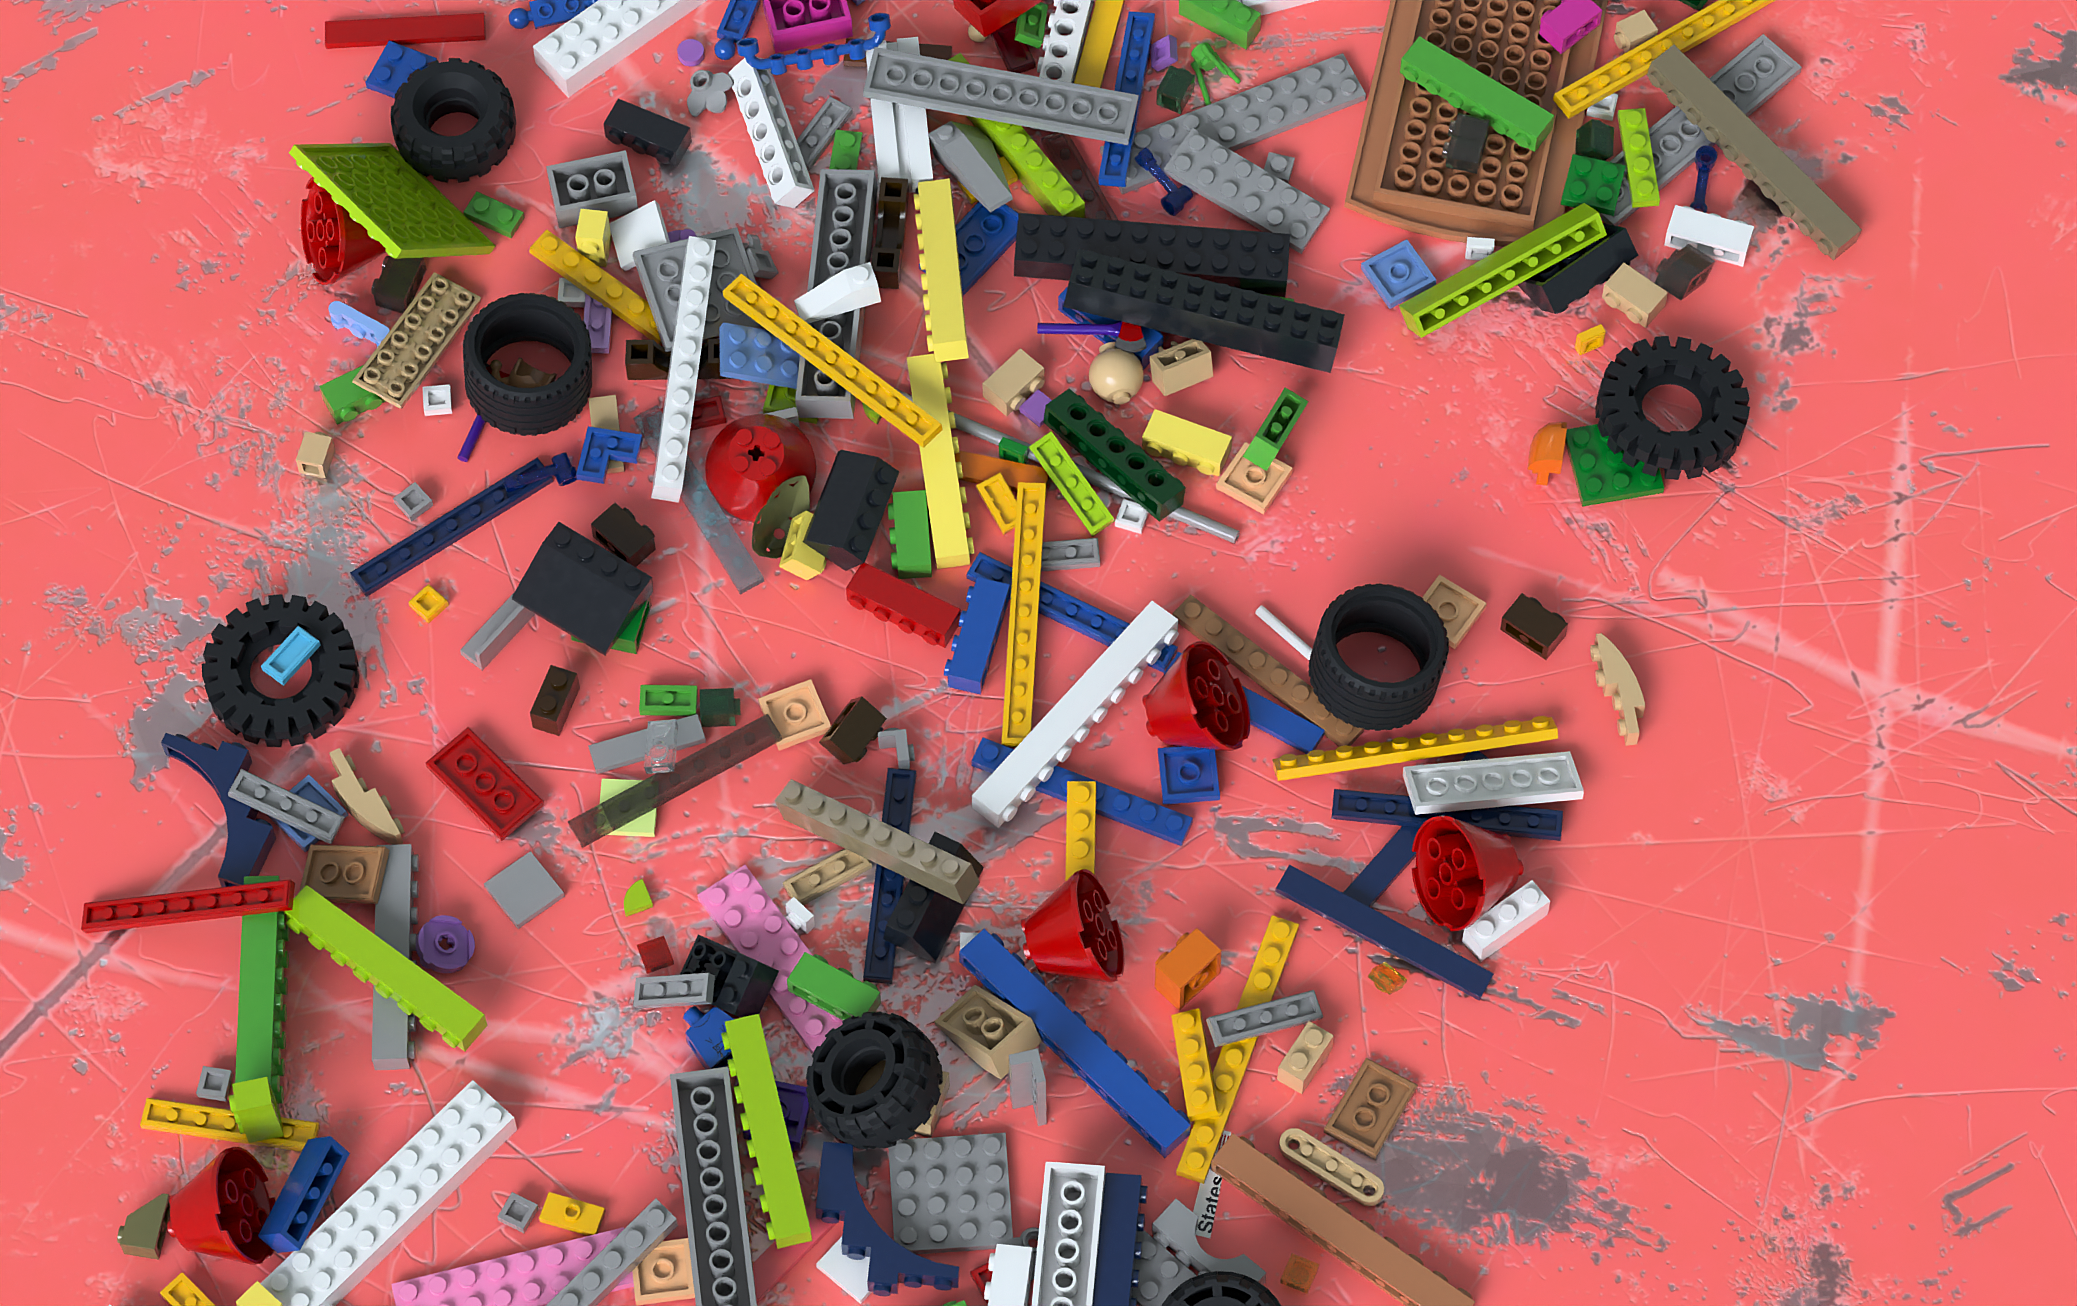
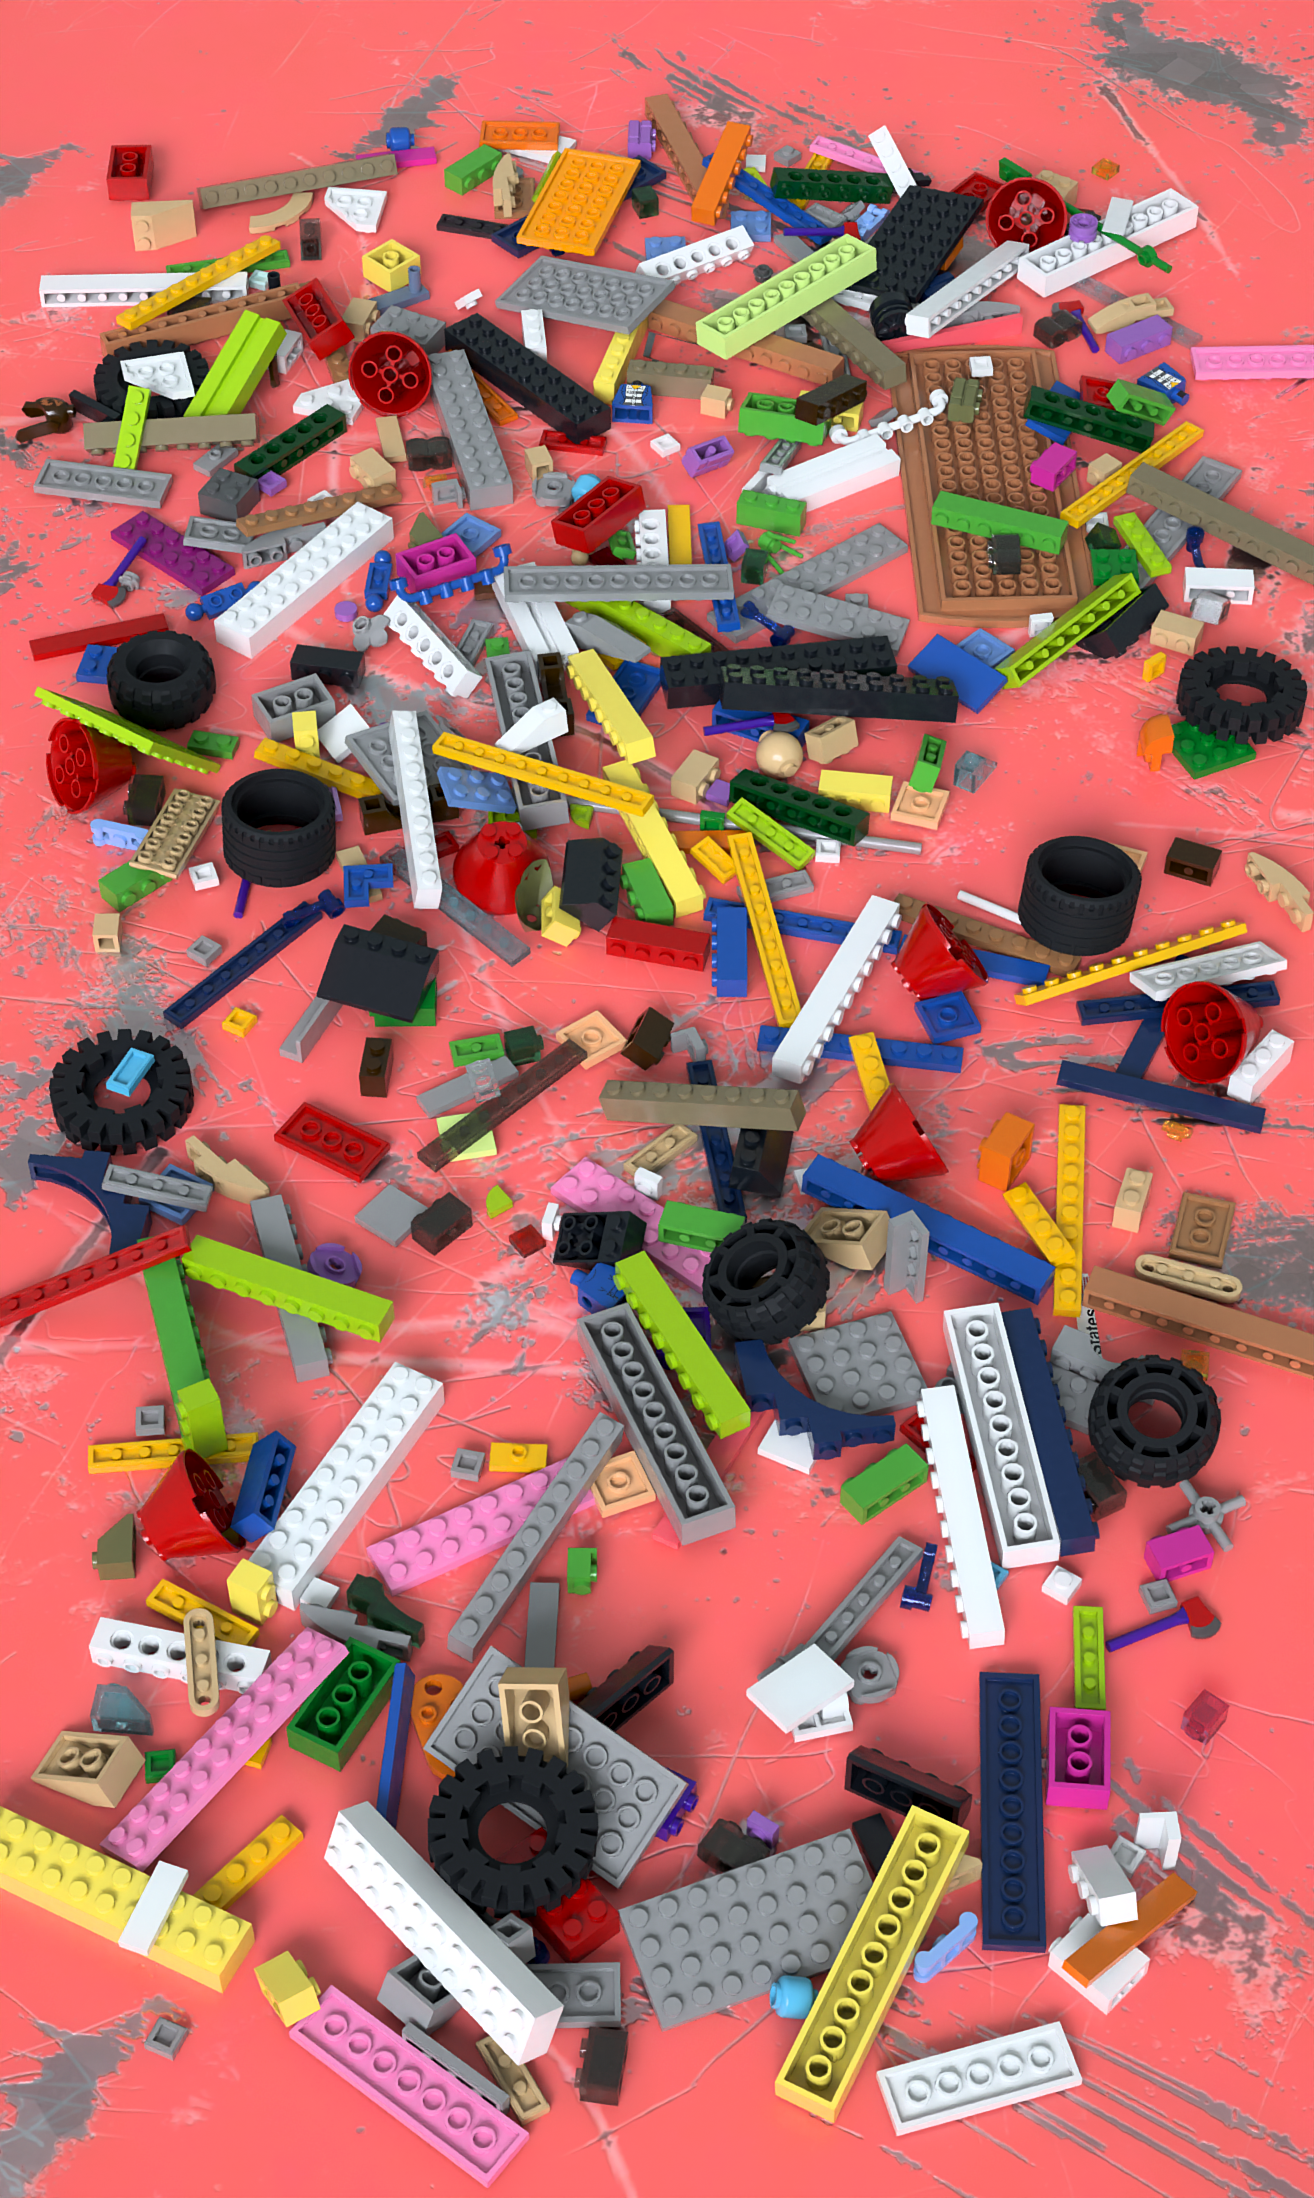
camera: 15 degrees left, 15 degrees down
medium nougat tile [299,845,390,904] -> none
light grey plate [633,973,715,1009] -> none
light grey tile [1206,990,1323,1047] -> none
none -> clear smoke brick [411,1192,473,1256]
none -> white plate [542,1202,563,1241]
none -> blue tile [908,634,1008,714]
none -> clear light blue slope [953,751,997,794]

